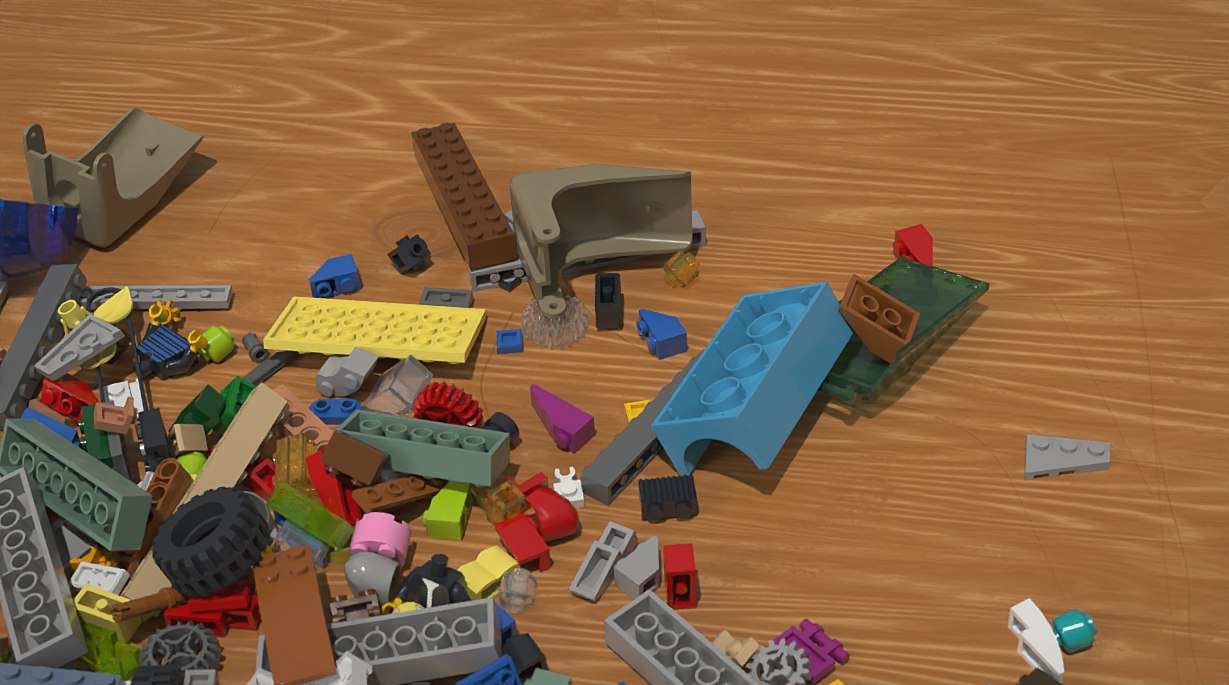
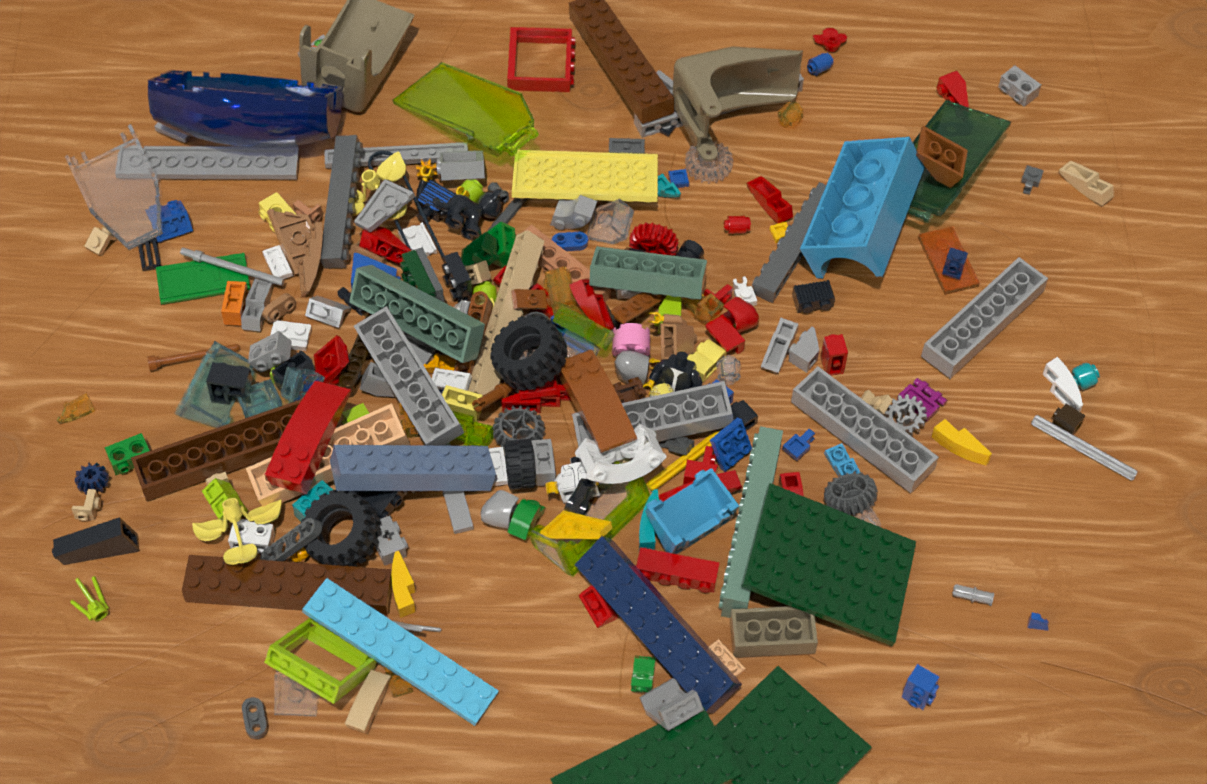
camera: 10 degrees left, 15 degrees up
nougat bracket [94,397,138,434] -> none
blue slope [309,254,361,298] -> none
reddish brown brick [320,430,390,488] -> none
black brick [387,234,431,274] -> none
magenta slope [530,384,595,454] -> none
black brick [595,273,621,329] -> none
blue slope [636,309,687,360] -> none
light grey wing [1024,434,1110,480] -> none
none -> clear neon green windscreen [392,62,539,157]
none -> black animal [432,189,502,241]
none -> light grey window [437,150,485,180]
none -> red window [507,27,575,92]
none -> dark orange plate [511,289,547,310]
none -> medium nougat torso [648,312,697,370]
none -> teal slope [658,174,681,197]
none -> red brick [724,215,751,234]
none -> red slope [747,176,793,224]
none -> blue brick [807,53,834,75]
none -> red plate [813,27,847,52]
none -> clear orange tile [918,226,980,295]
none -> light grey brick [921,257,1048,379]
none -> dark blue brick [942,247,968,280]
none -> light grey brick [998,66,1041,107]
none -> dark grey plate [1021,165,1044,195]
none -> tan slope [1059,161,1114,206]

